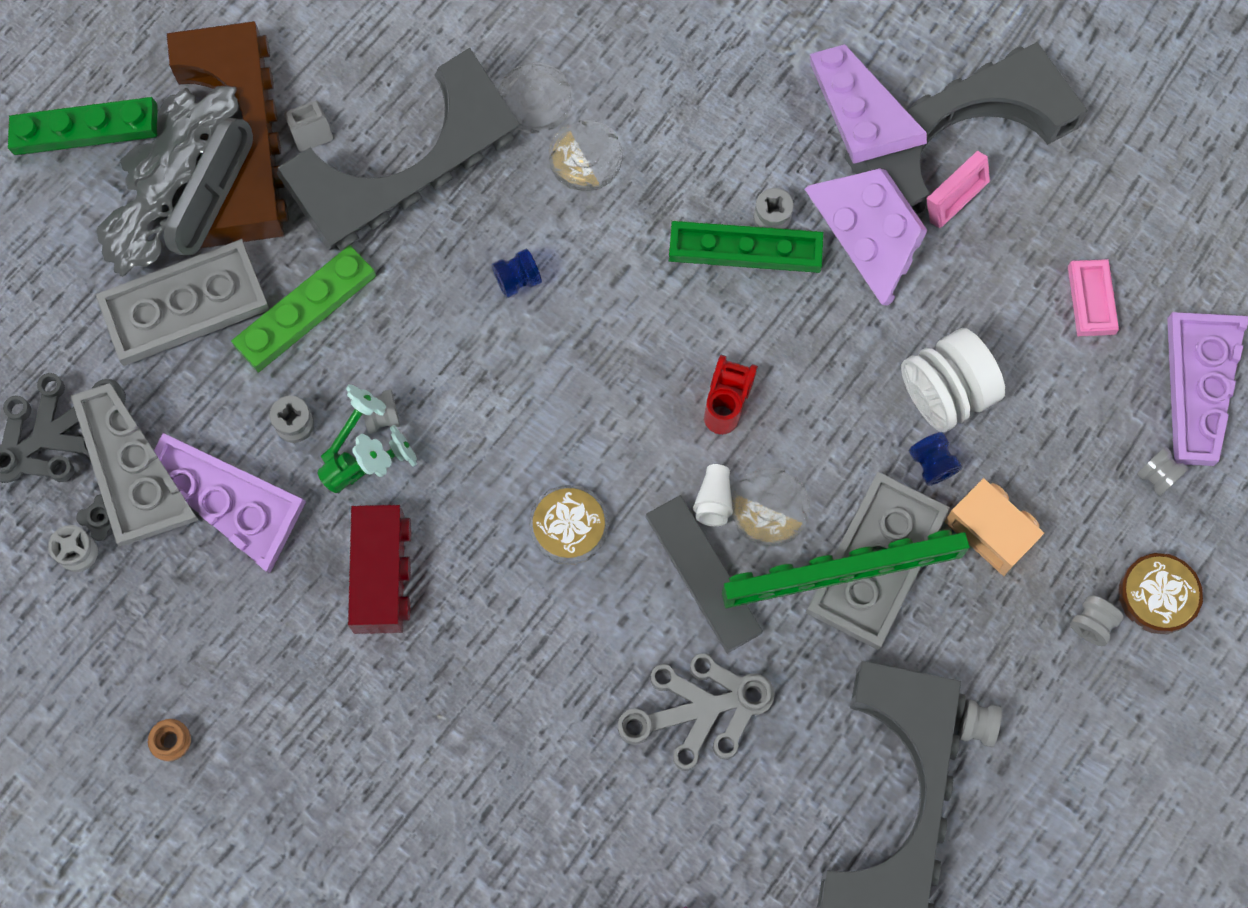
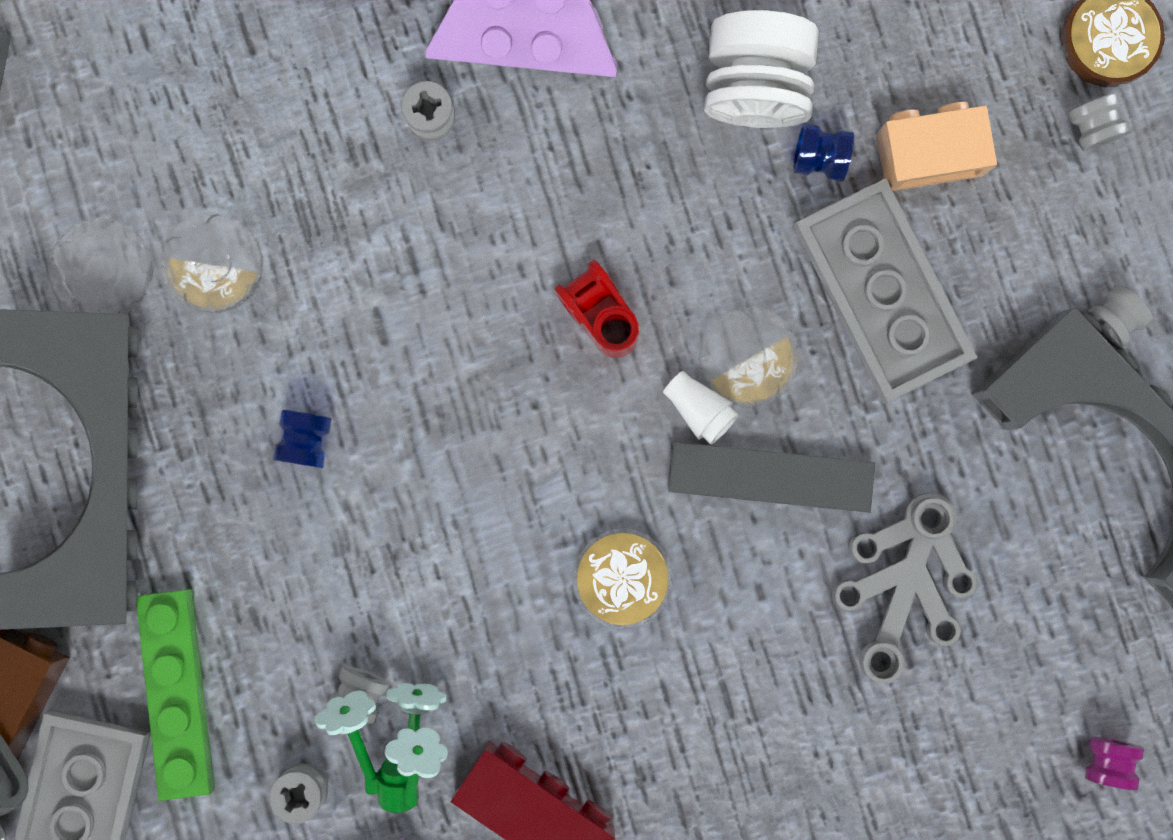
camera: 60 degrees left, 15 degrees up
green plate [668,221,824,273] -> none
green plate [722,530,970,609] -> none

